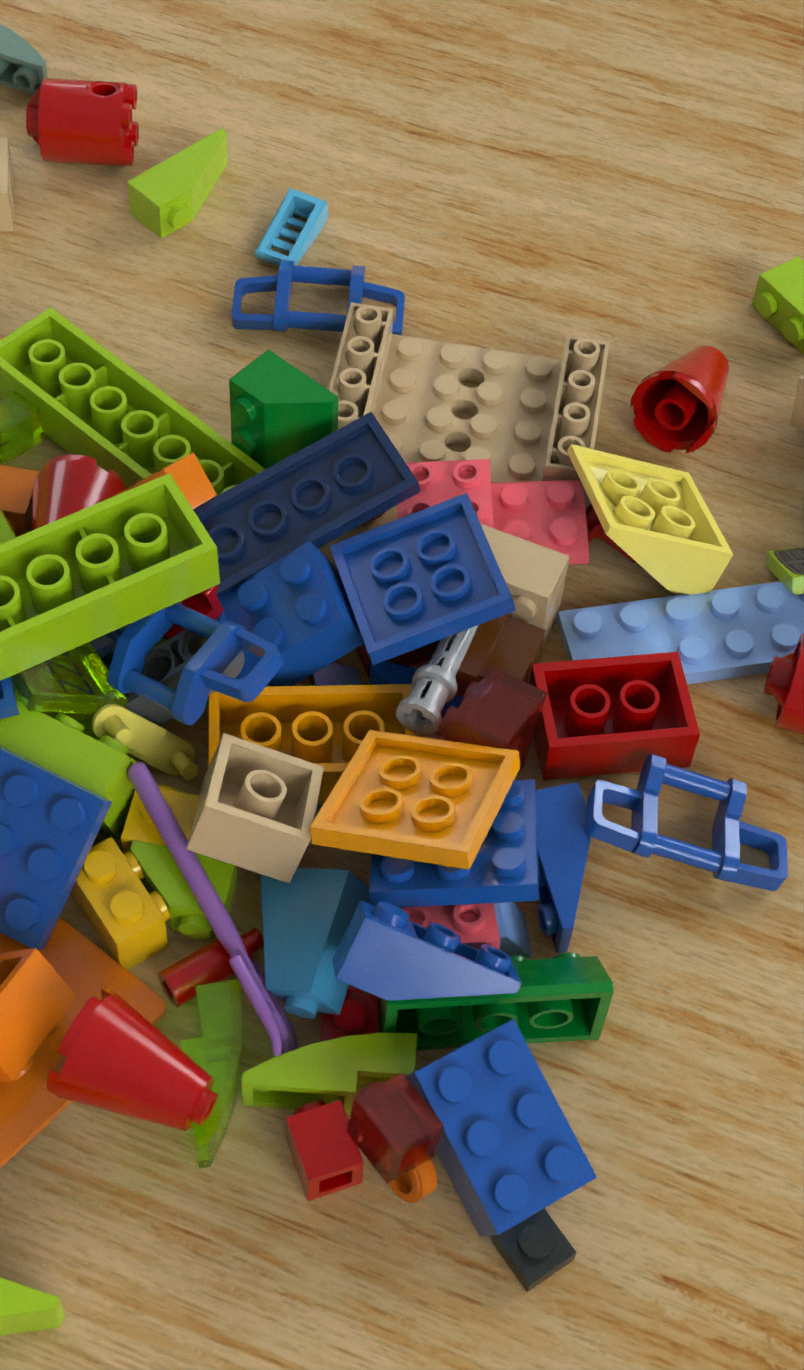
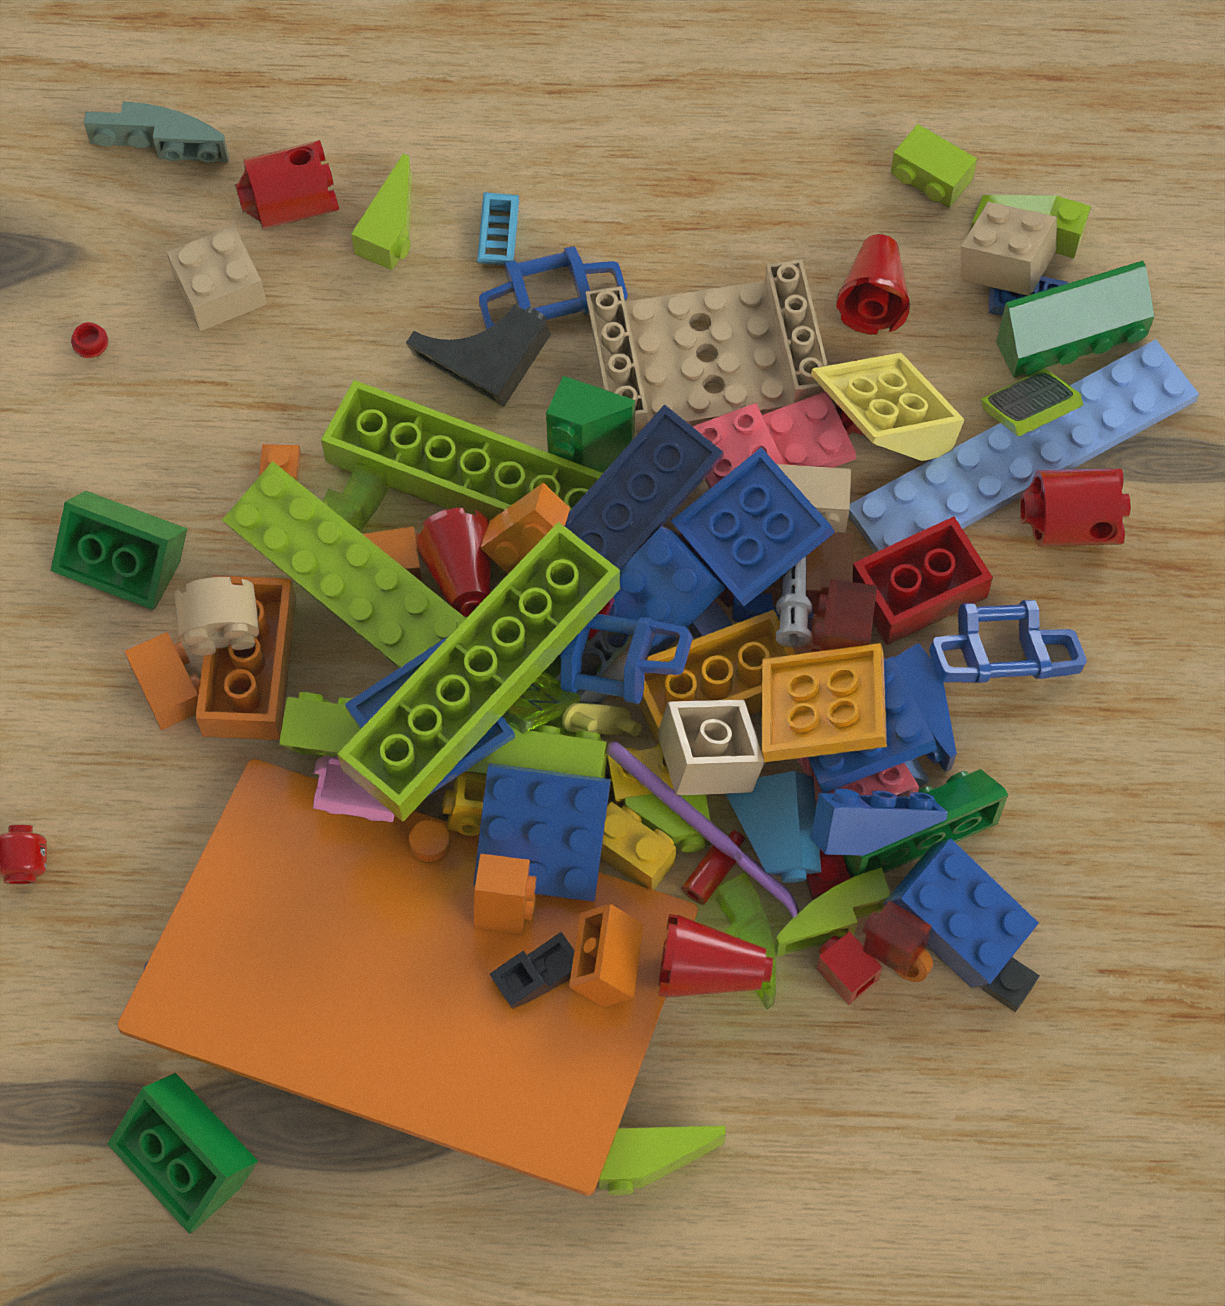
camera: 15 degrees left, 10 degrees up
none -> pearl dark grey arch [406,304,551,407]

